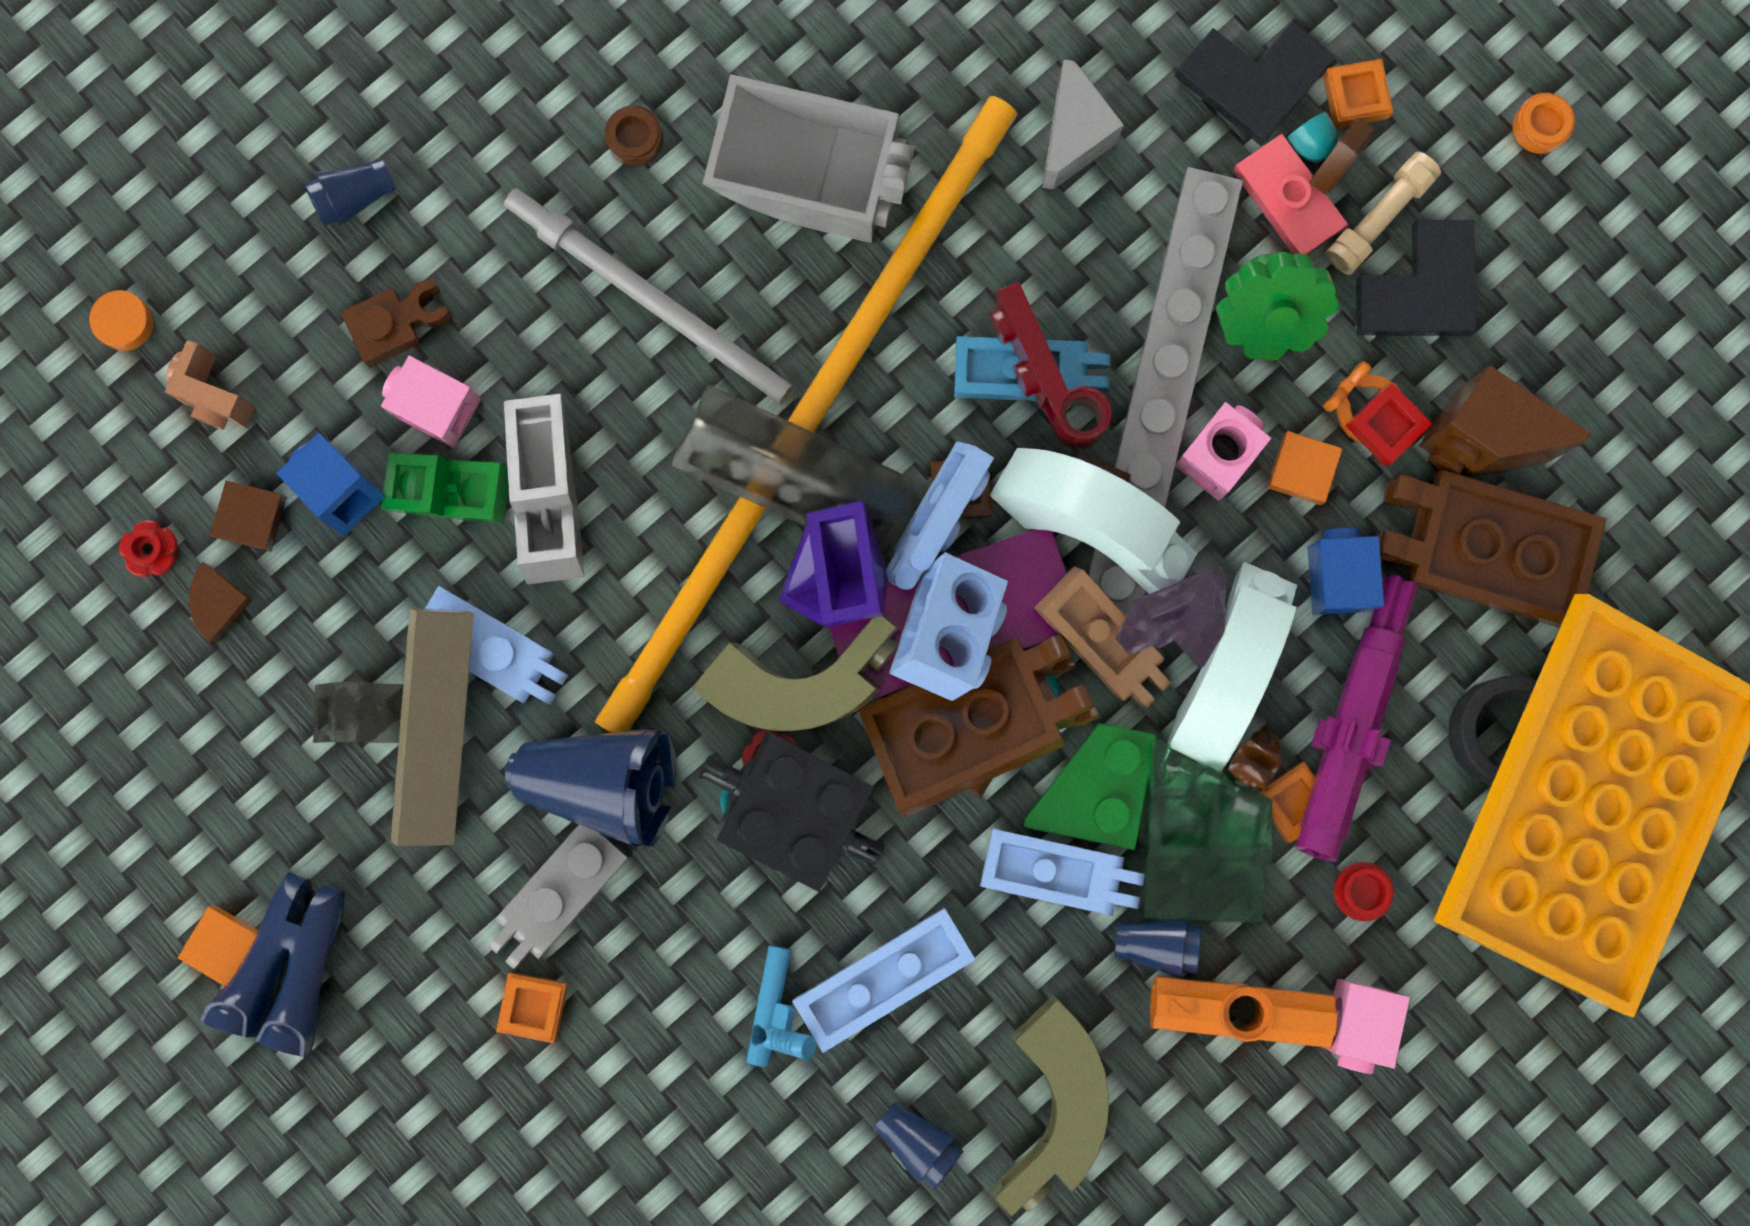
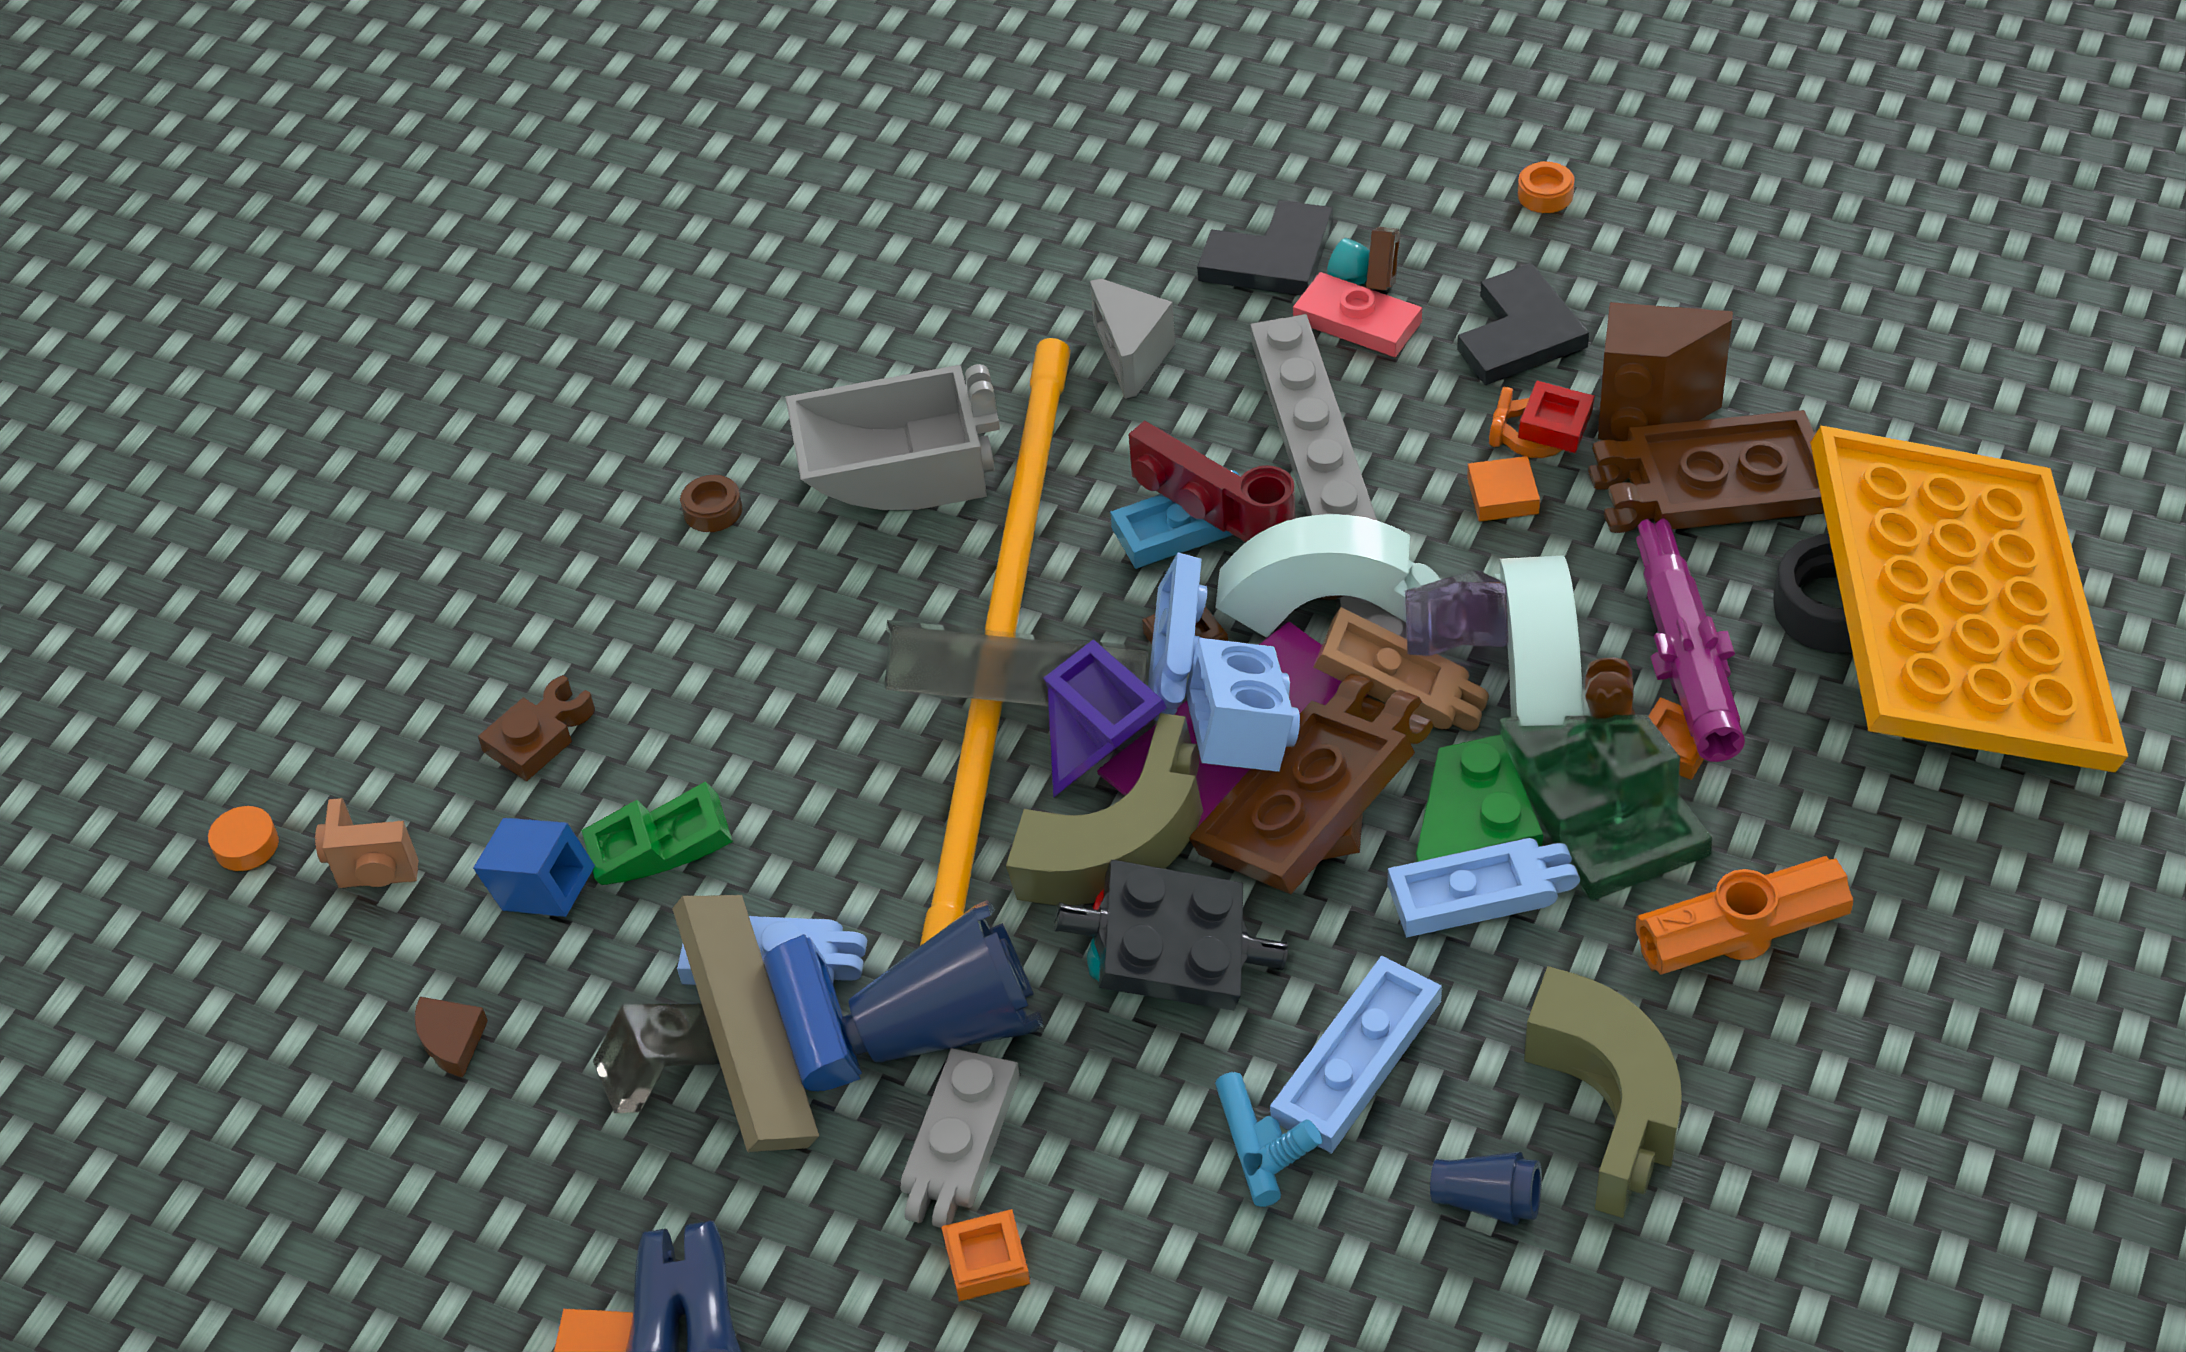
camera: 20 degrees left, 35 degrees down
red plate [119,521,178,577] -> none
reddish brown tile [210,480,287,552] -> none
dark blue cone [304,158,396,226] -> none
bright pink brick [381,356,481,448] -> none
light grey bar [504,188,793,404] -> none
light grey slope [504,393,584,585] -> none
dark blue cone [1115,919,1202,978] -> none
bright pink brick [1175,402,1271,501] -> none
green plant [1216,252,1339,361] -> none
blue brick [1307,528,1384,615] -> none
orange tile [1322,59,1393,128] -> none
bright pink brick [1323,978,1410,1074] -> none
tan bar [1325,152,1441,275] -> none
red plate [1333,862,1394,921] -> none
none -> blue brick [764,934,862,1091]

